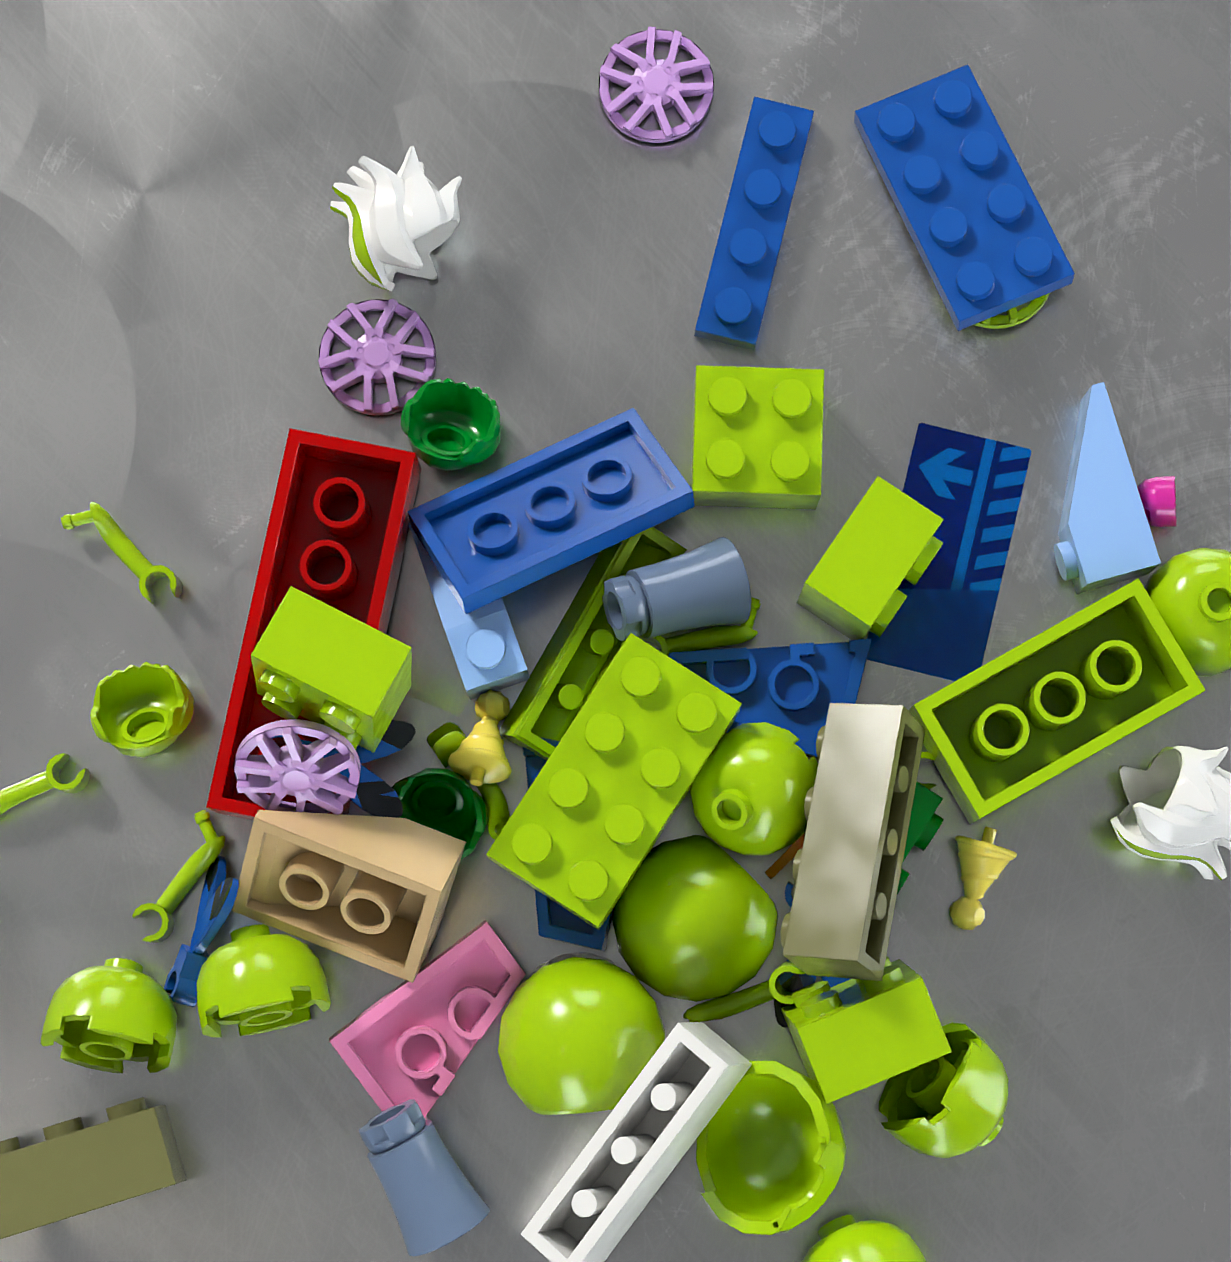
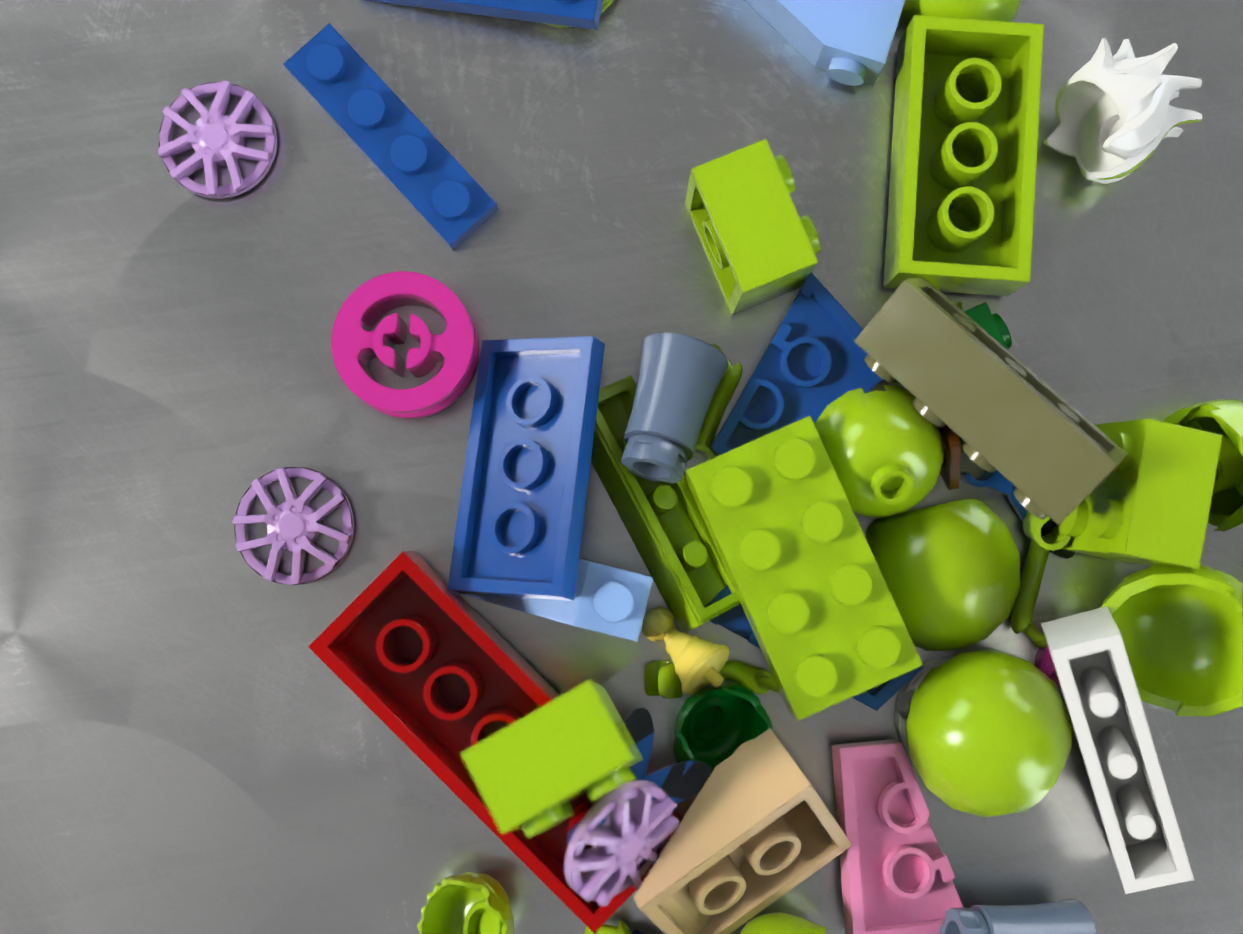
camera: 60 degrees left, 5 degrees up
lime piece [61,502,182,604] -> none
white hair [330,146,462,291] -> none
green hair [401,378,501,471] -> none
lime brick [691,365,824,510] -> none
clear blue sticker [867,423,1031,681] -> none
light yellow piece [949,826,1017,930] -> none
none -> dark pink wheel [331,271,480,419]

